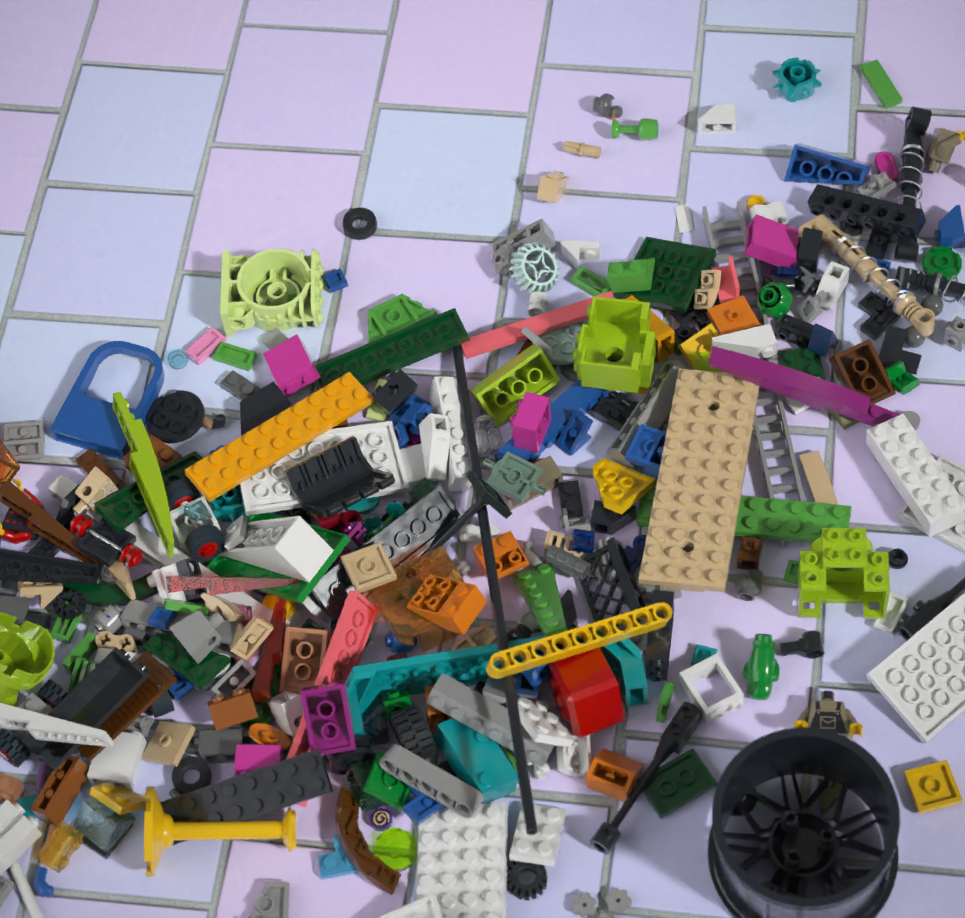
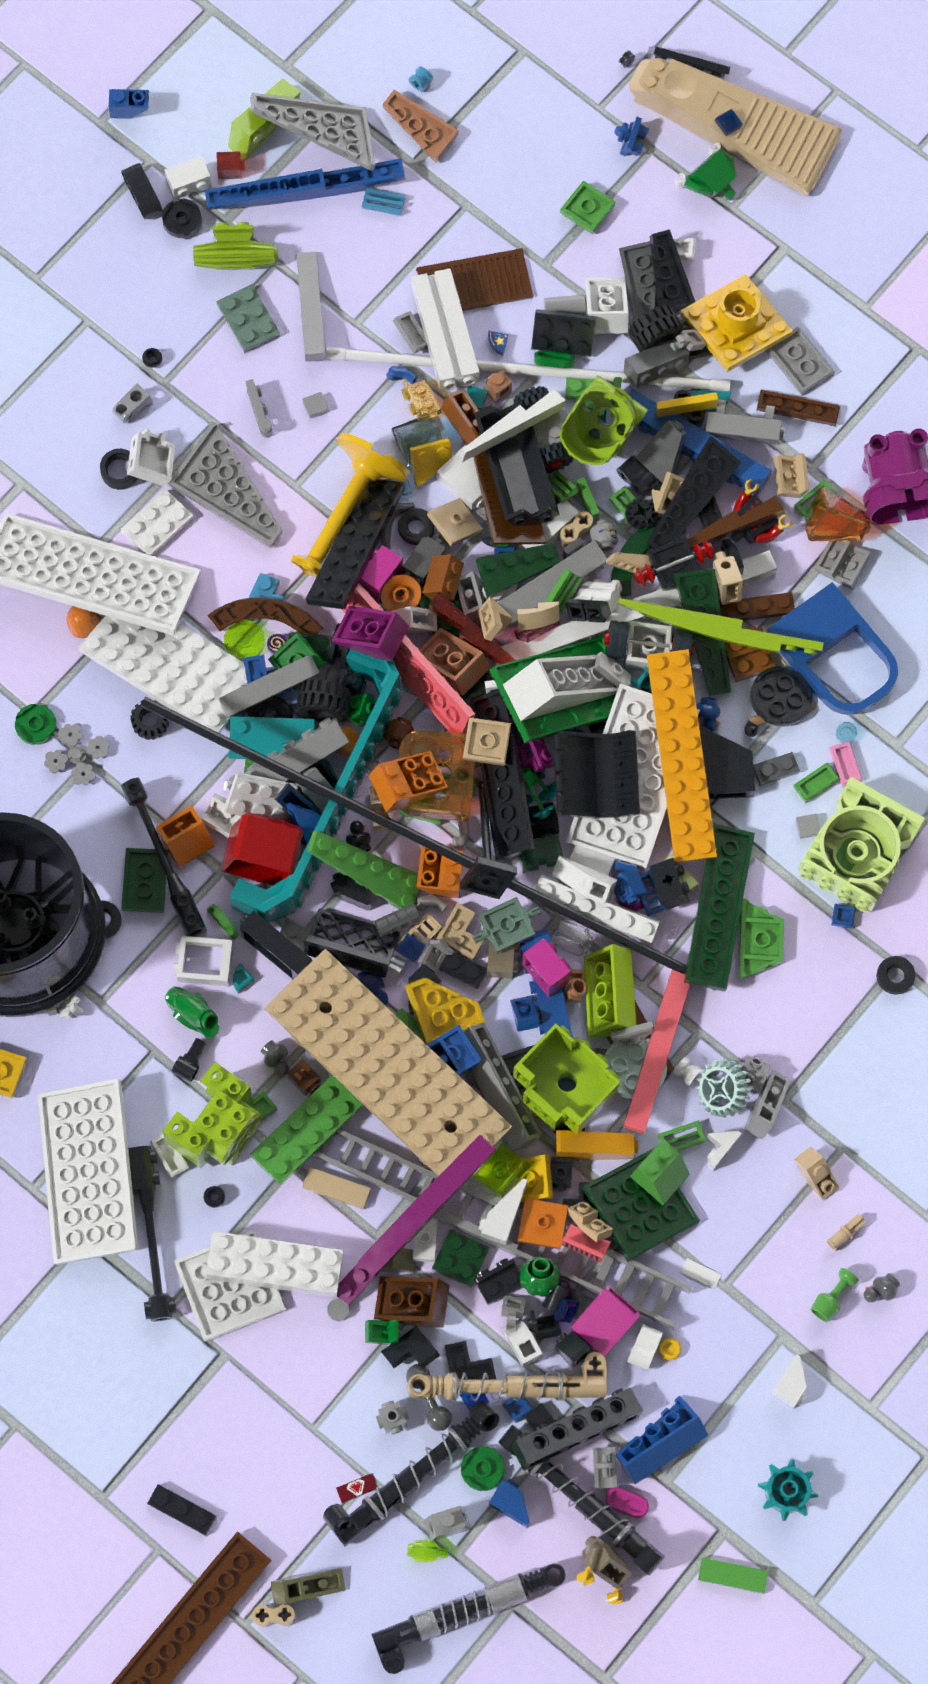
camera: 115 degrees right, 15 degrees up
blue tile [147,606,177,631] -> none
clear red slope [166,575,298,596] -> none
light grey torso [169,611,225,664] -> none
clear light blue tile [183,500,212,521] -> none
dark pink brick [263,334,320,397] -> none
yellow beam [486,602,672,679] -> none
white plate [510,805,566,866] -> none
torso [794,690,863,738] -> none
dark blue slope [808,323,839,357] -> none
none -> tan plate [436,903,484,960]

